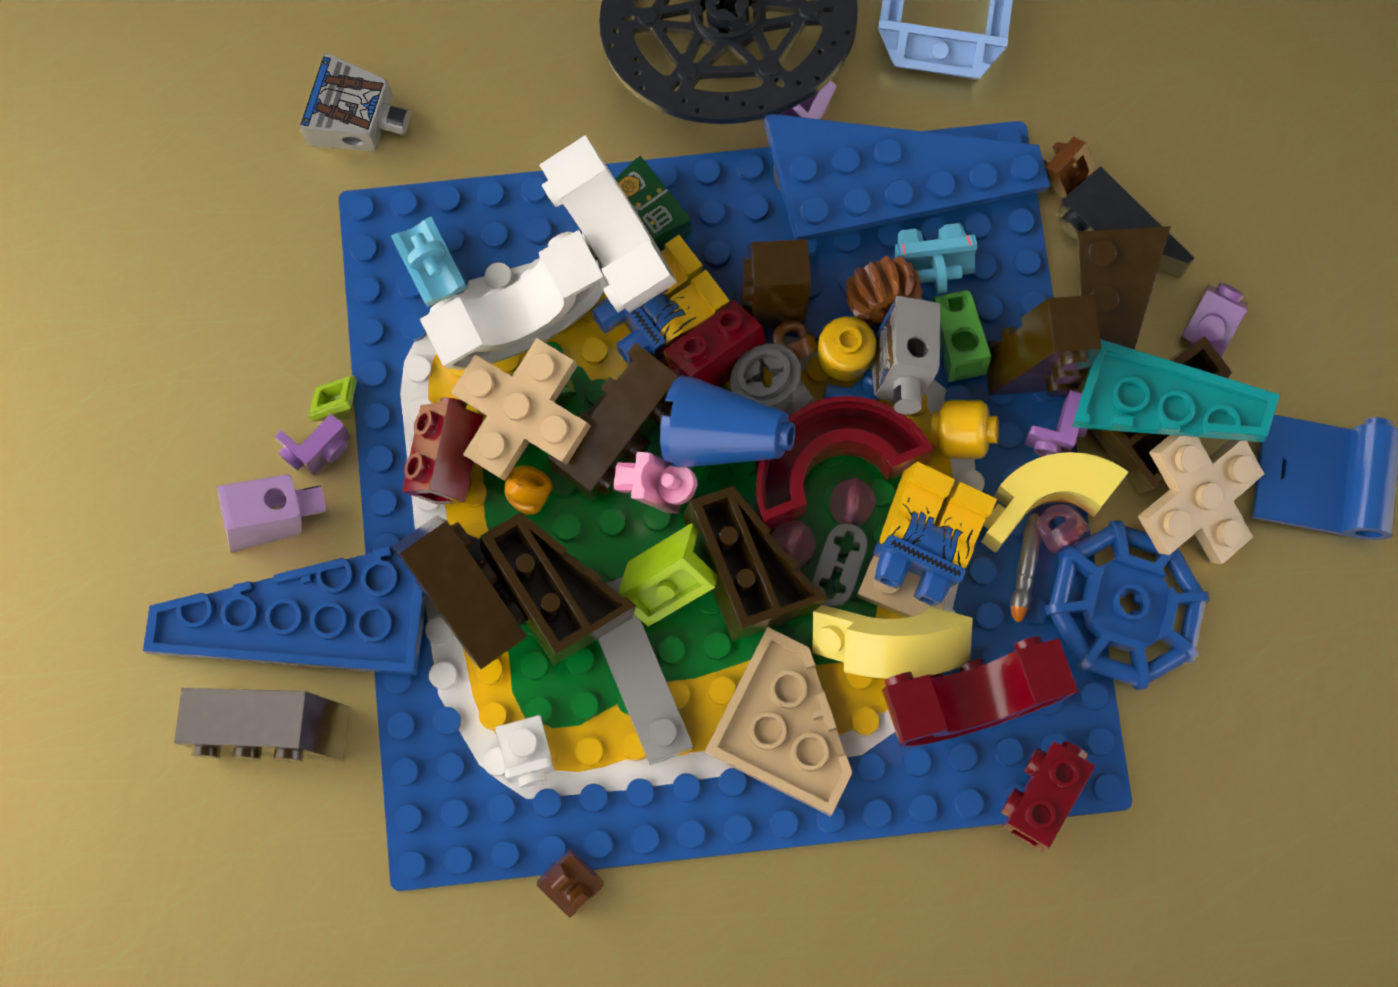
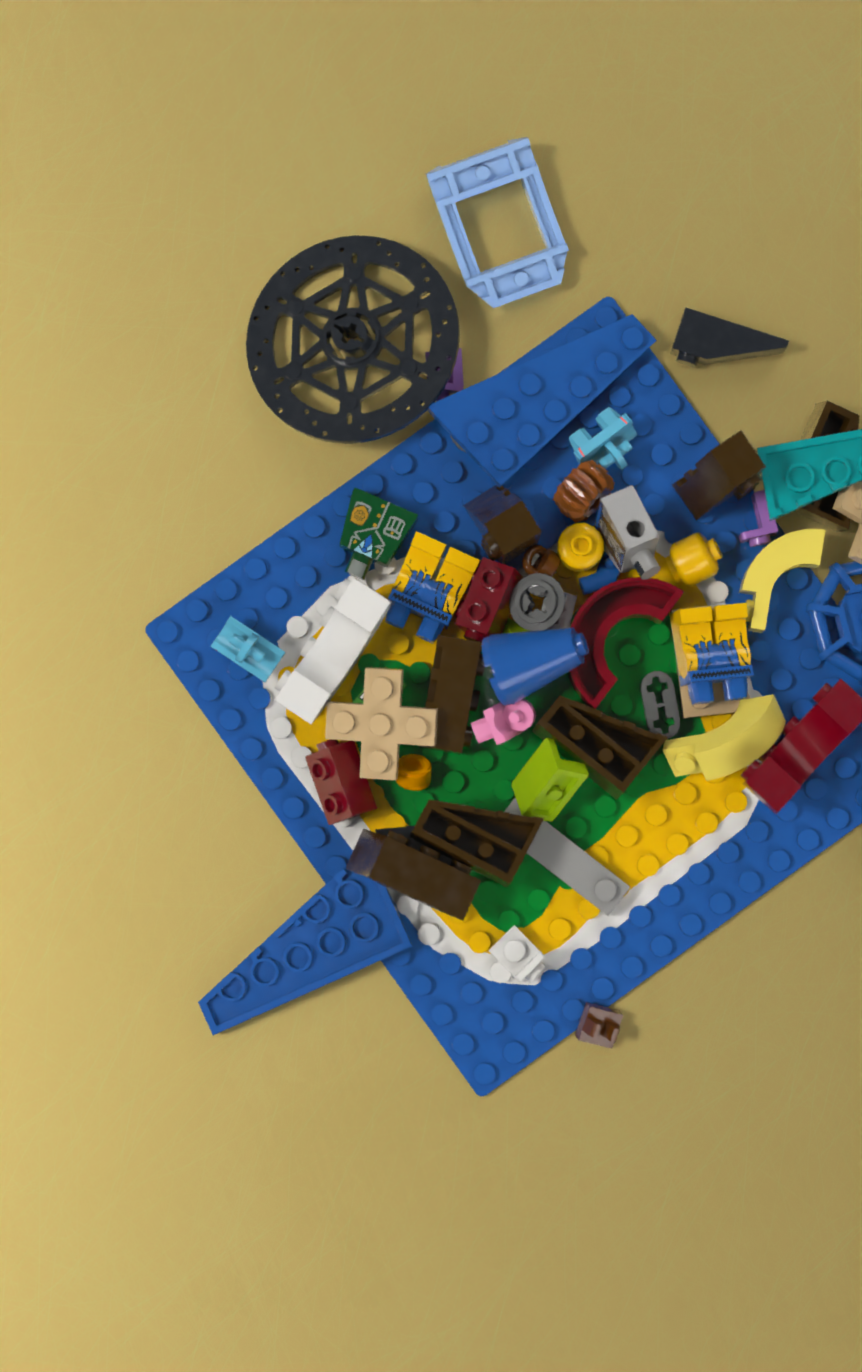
camera: 30 degrees left, 10 degrees up
wedge [174,688,350,762] -> none
lavender torso [217,475,326,552] -> none
medium lavender bracket [274,414,351,475] -> none
torso [299,53,411,151] -> none
lime slope [309,375,357,421] -> none
white brick [540,135,677,313] -> none
tan plate [705,627,852,817] -> none
clear pink tile [771,521,816,568] -> none
clear pink tile [829,478,875,526] -> none
bright green leg [932,290,991,382] -> none
flat silver piece [1010,513,1043,622] -> none
clear pink tile [1037,504,1089,554] -> none
reddish brown tile [1043,137,1096,198] -> none
dark brown wedge [1076,226,1171,350] -> none
medium lavender bracket [1181,282,1248,357] -> none

